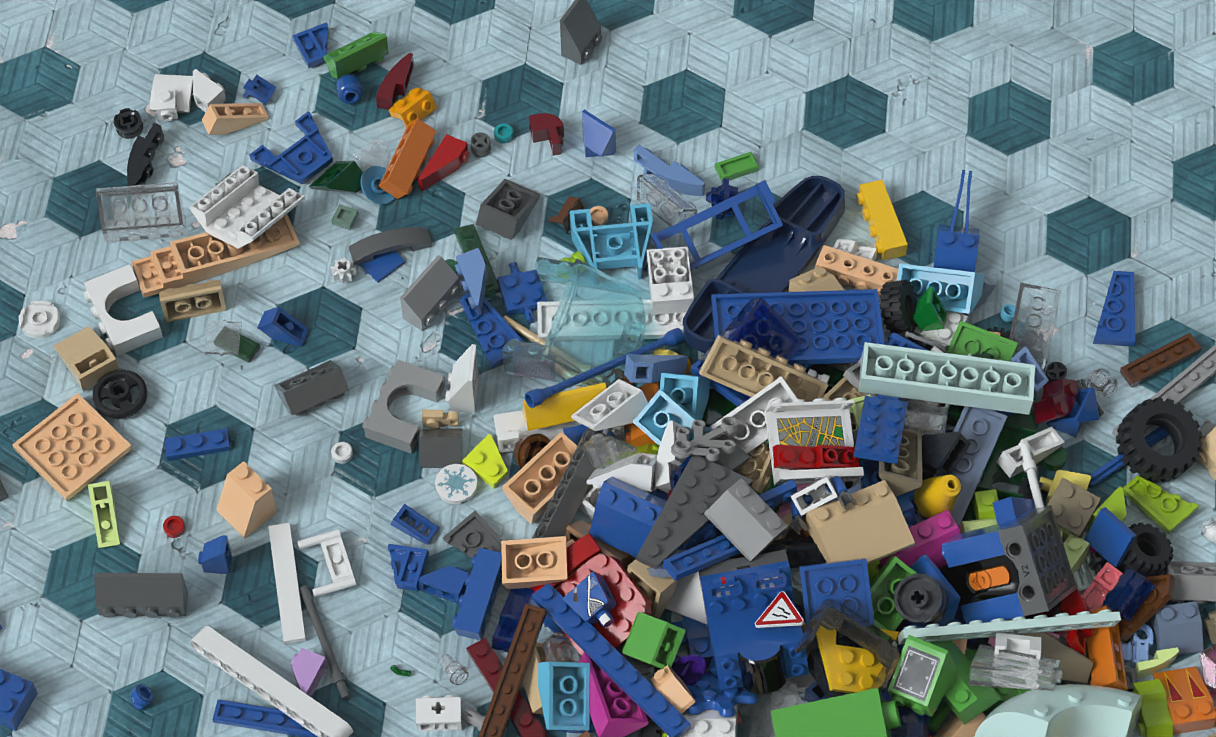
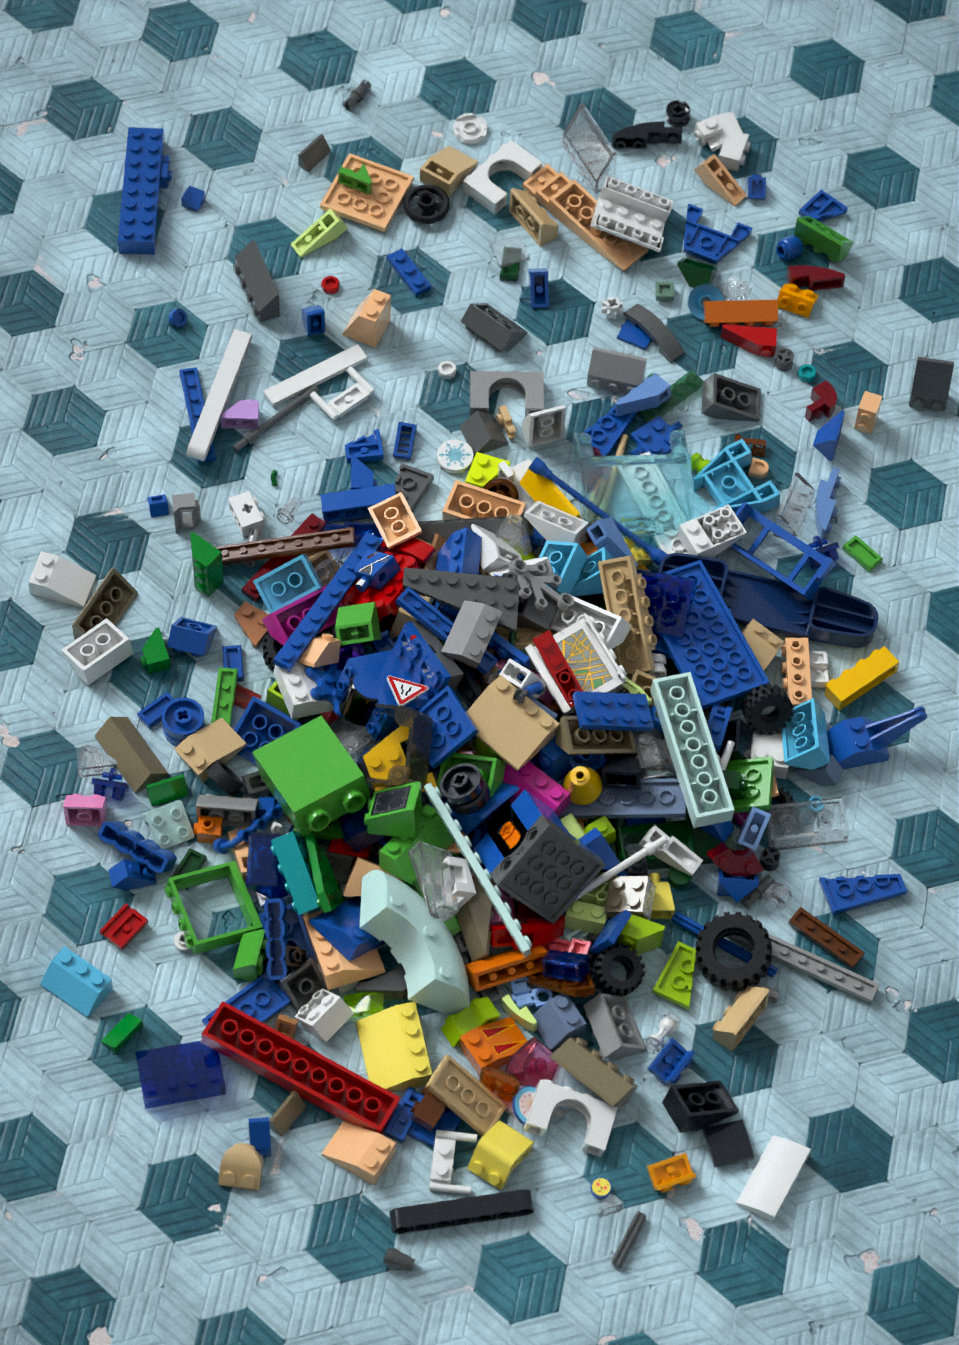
camera: 65 degrees right, 0 degrees up
green slope [913,287,947,332] -> none
none -> bright green slope [338,163,372,195]
none -> light nougat brick [854,391,883,434]

